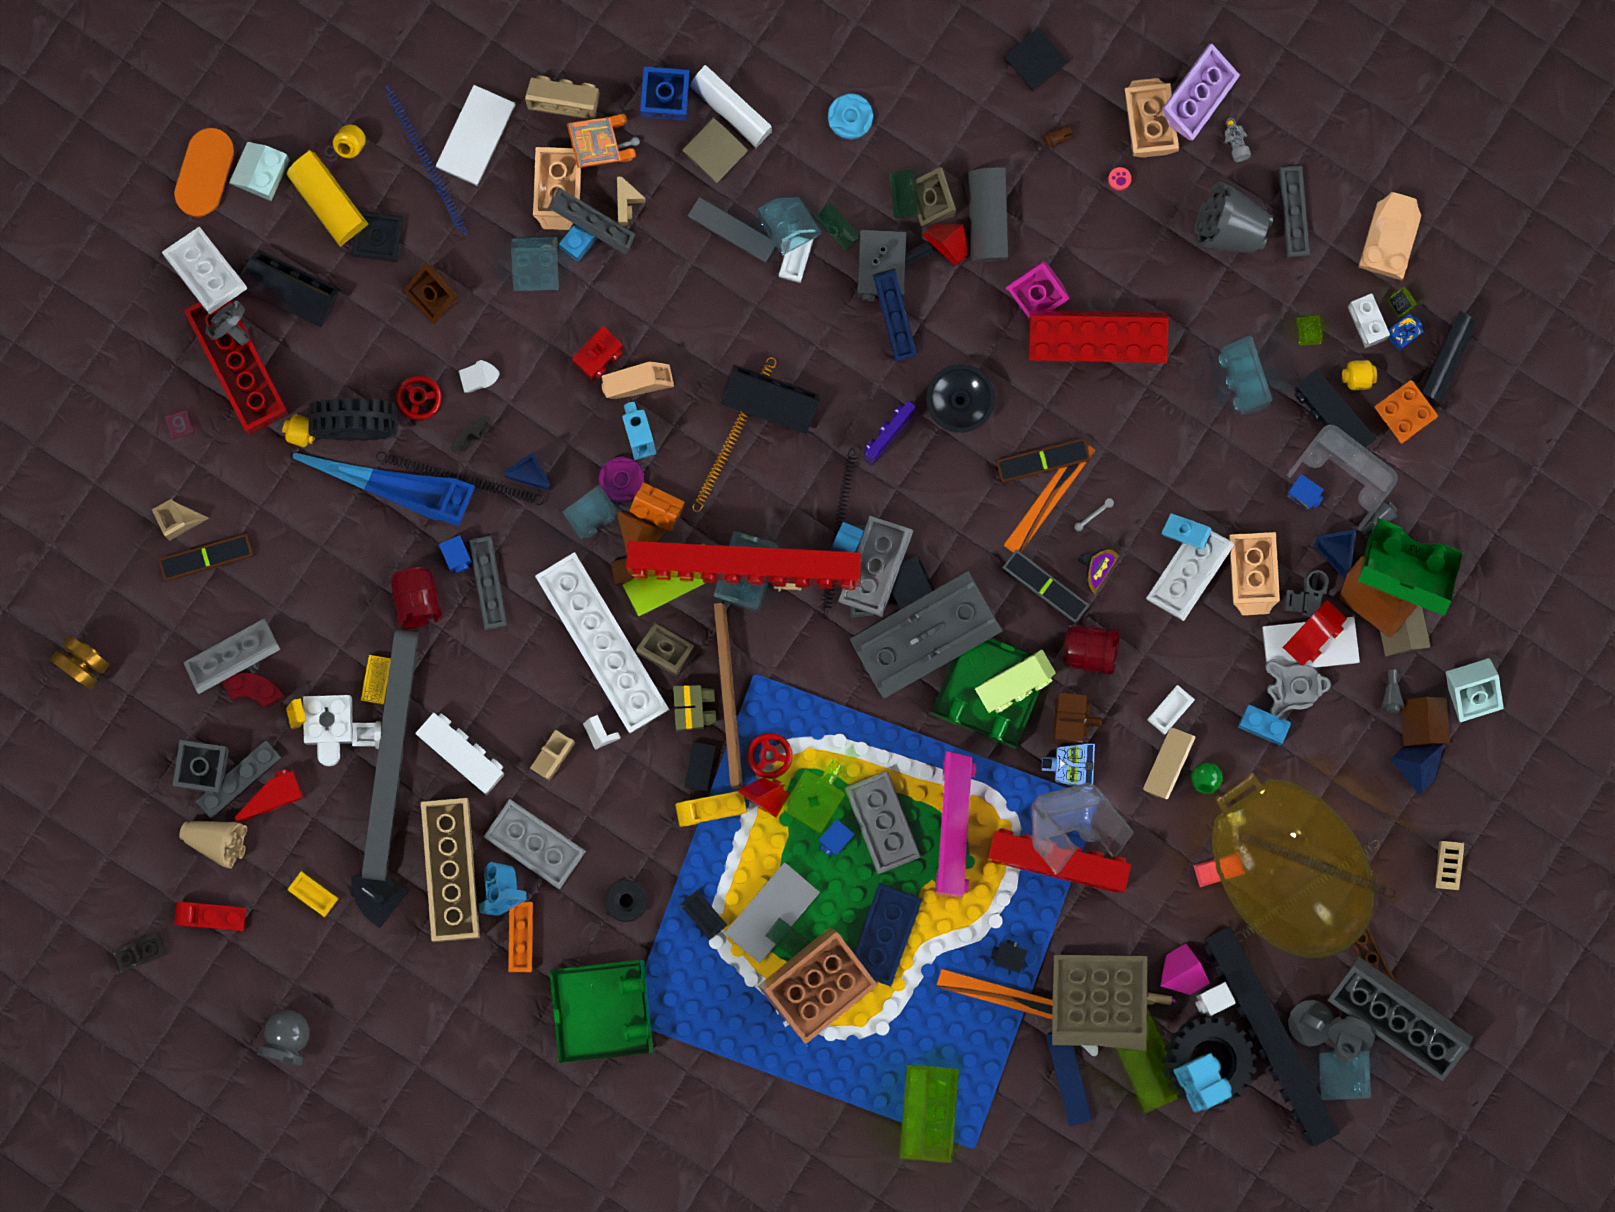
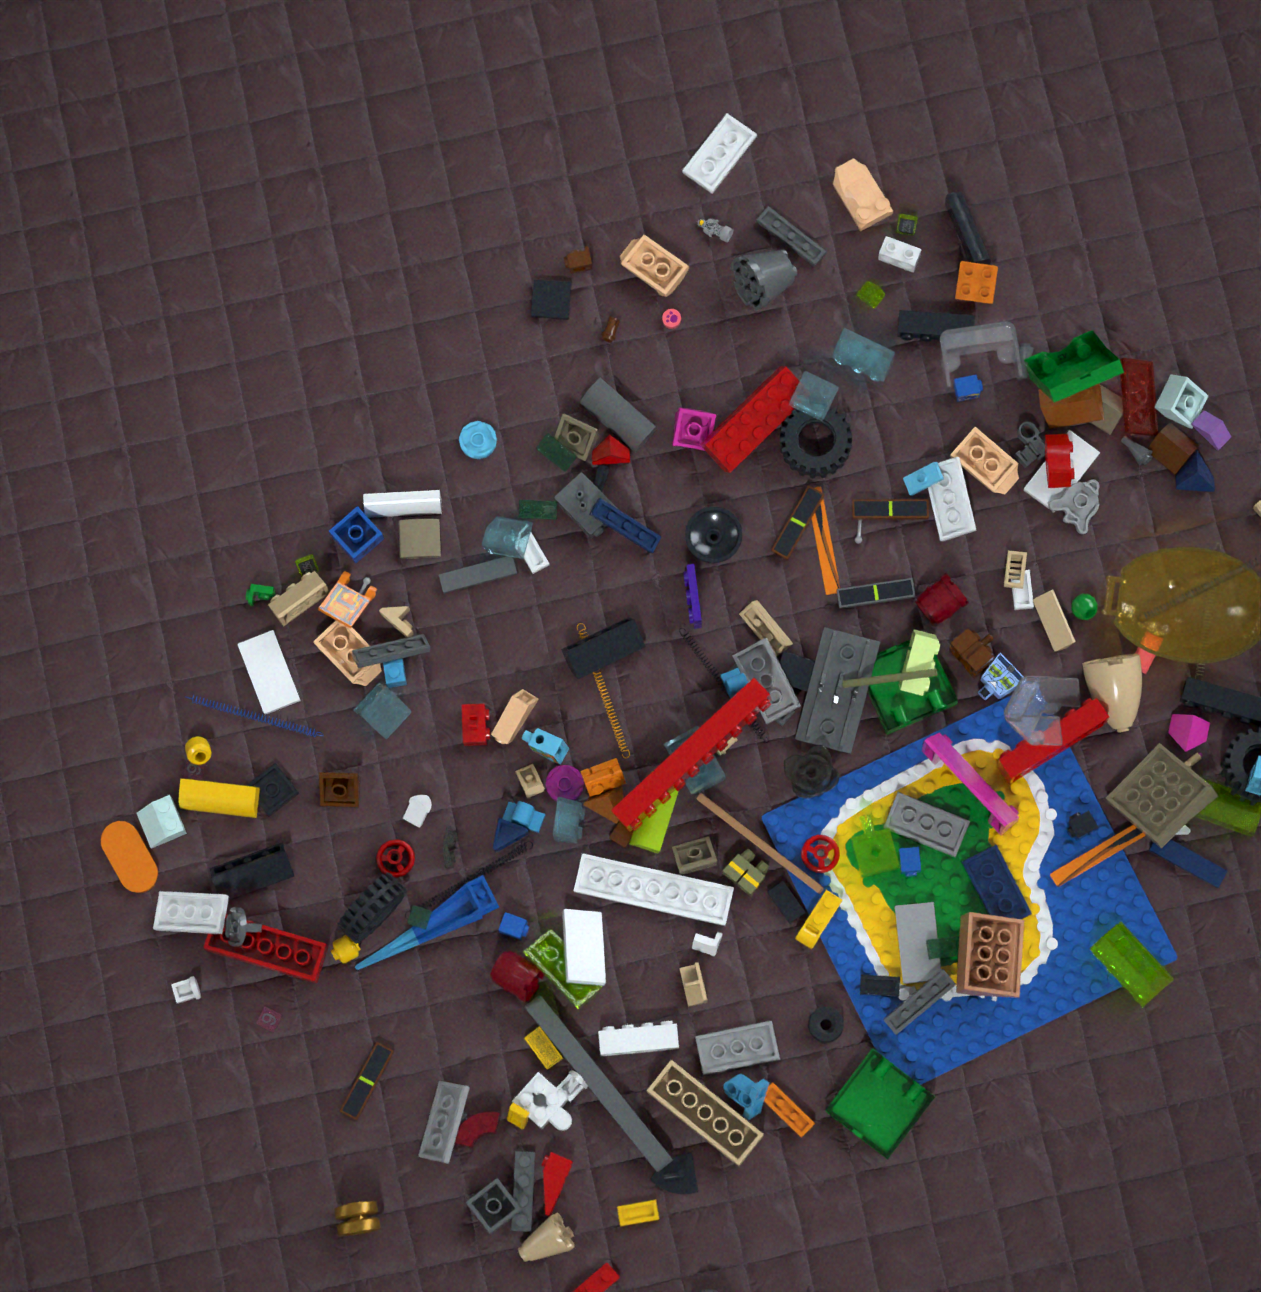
camera: 35 degrees left, 5 degrees down
tan slope [152,498,209,541] -> none
dark grey tile [469,536,508,631] -> none
red slope [738,777,791,818] -> none
shield [1078,549,1119,594] -> none
lavender slope [1162,44,1240,141] -> none
white brick [1195,982,1236,1017] -> none
dark azure brick [1237,704,1291,746] -> none
dark blue slope [1314,529,1356,579] -> none
yellow head [1342,360,1377,390] -> none
blue brick [1388,314,1424,351] -> none
none -> white tile [171,976,201,1004]
none -> green bracket [246,584,276,606]
none -> slope [295,554,319,577]
none -> clear green tile [407,905,432,930]
none -> dark azure tile [503,801,545,833]
none -> tan slope [515,764,544,798]
none -> clear neon green slope [523,929,605,1009]
none -> white tile [562,909,606,986]
none -> reddish brown brick [564,246,592,274]
none -> white tile [682,114,757,194]
none -> tan slope [739,600,793,657]
none -> black tyre [780,403,852,479]
none -> clear smoke brick [784,745,839,798]
none -> clear light blue bracket [789,371,839,422]
none -> olive piece [842,668,937,688]
none -> black tile [852,499,929,520]
none -> dark grey plate [883,969,956,1035]
none -> tan slope [1004,551,1027,589]
none -> tan cylinder [1082,654,1142,732]
none -> clear red tile [1120,358,1159,437]
none -> medium lavender slope [1191,410,1231,451]

